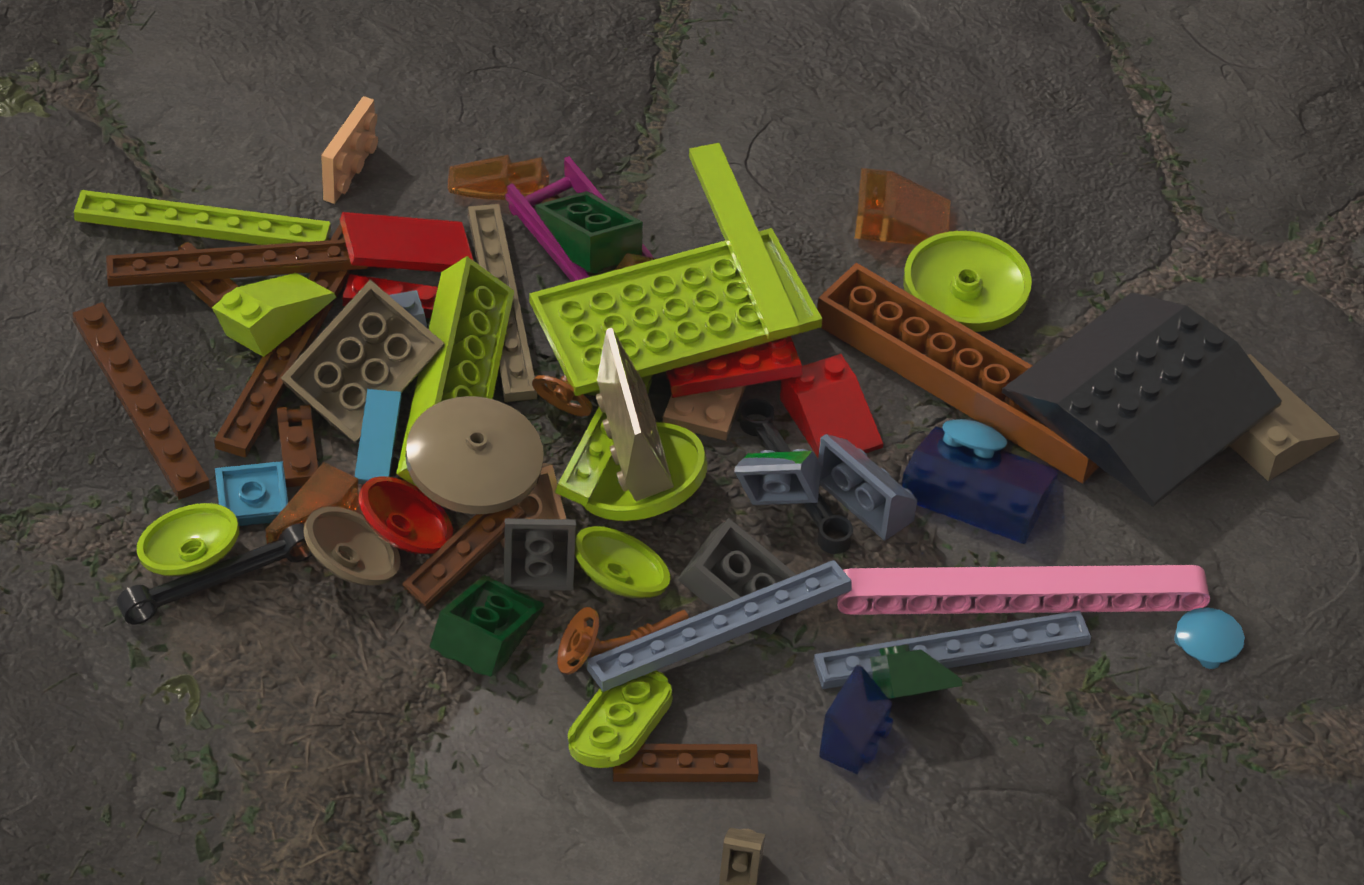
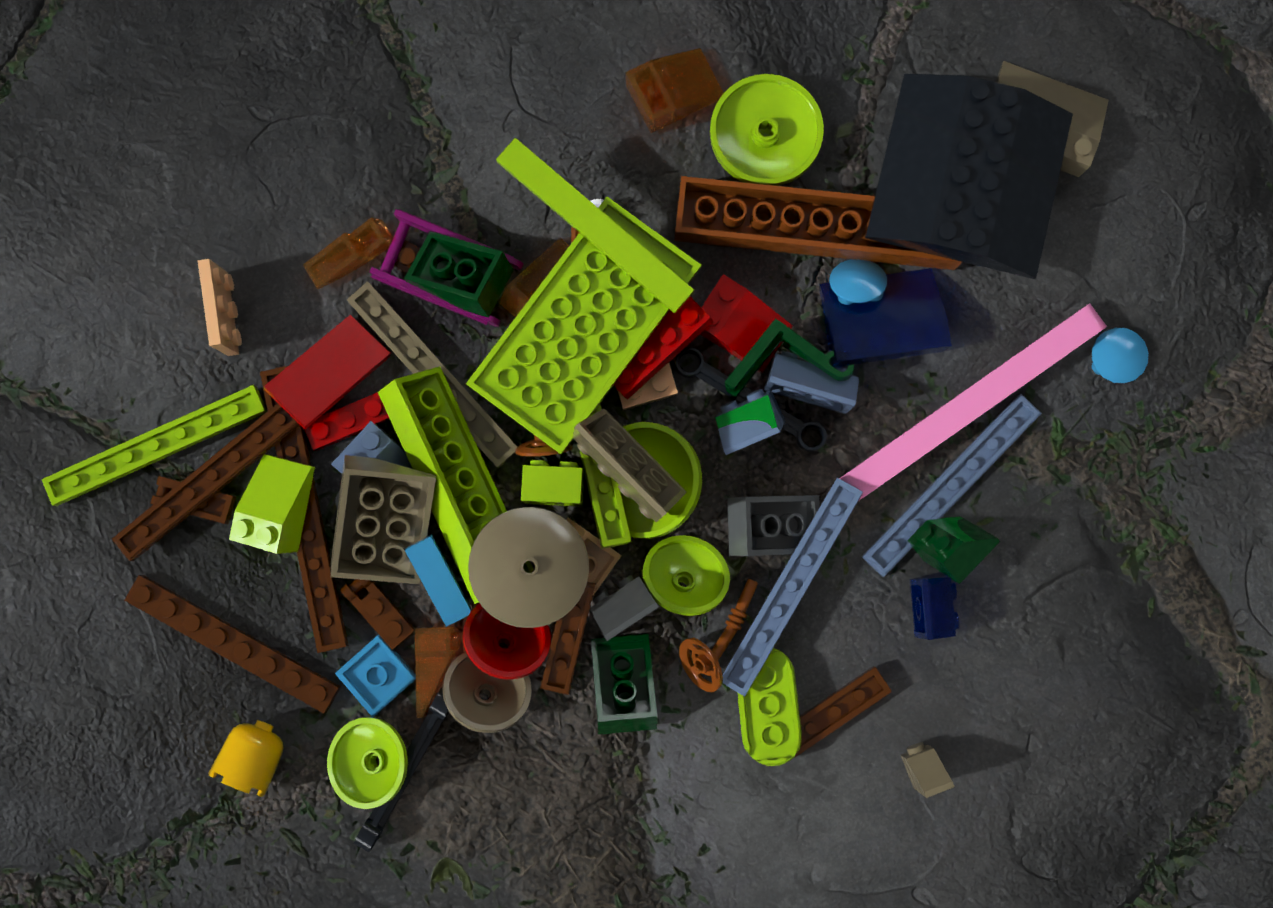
camera: 25 degrees left, 35 degrees up
none -> yellow cylinder [208,720,284,797]
none -> lime brick [521,460,585,507]
none -> dark green hinge [725,318,854,398]

